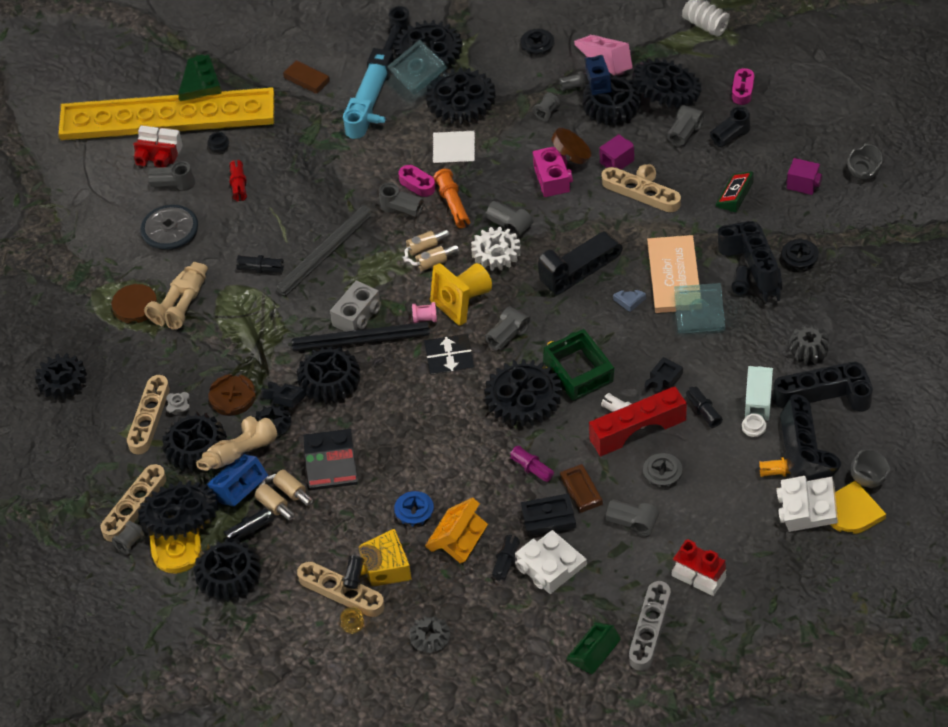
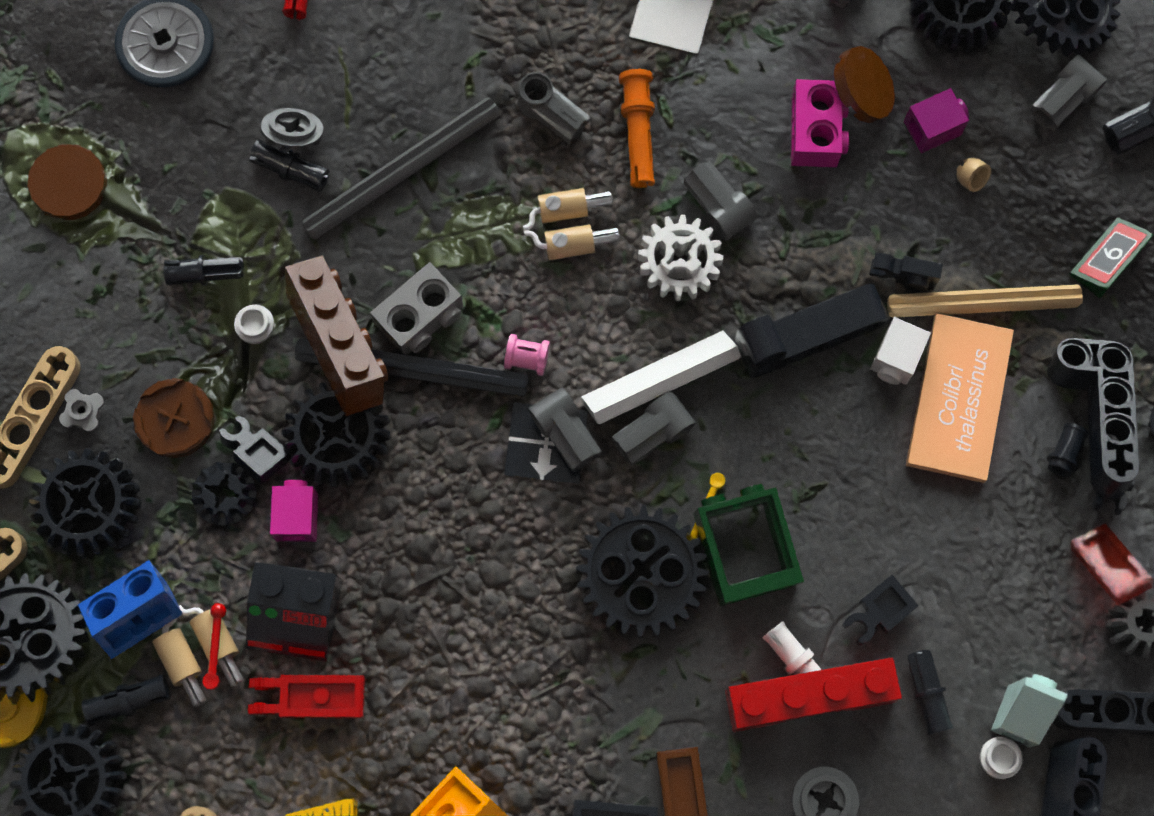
camera: 10 degrees right, 25 degrees up
tan piece [144,262,208,329] -> none
tan piece [196,416,277,470] -> none
blue gear [394,491,434,527] -> none
dark pink beam [399,165,435,197] -> none
yellow plant [430,263,492,326] -> none
magenta axle [510,445,554,482] -> none
tan beam [602,167,681,212] -> none
sand blue tile [613,290,646,312] -> none
clear light blue tile [674,283,725,333] -> none
none -> black axle [163,255,245,286]
none -> red hinge [202,603,227,690]
none -> white plate [234,305,275,344]
none -> red hinge [248,675,365,719]
none -> dark grey gear [261,108,323,154]
none -> dark pink brick [270,480,318,542]
none -> brick [285,255,388,416]
none -> dark grey piece [528,387,602,472]
none -> white tile [582,331,741,424]
none -> black plate [869,252,943,292]
none -> white brick [870,317,931,385]
none -> tan axle [887,285,1083,318]
none -> clear red tile [1070,523,1153,606]

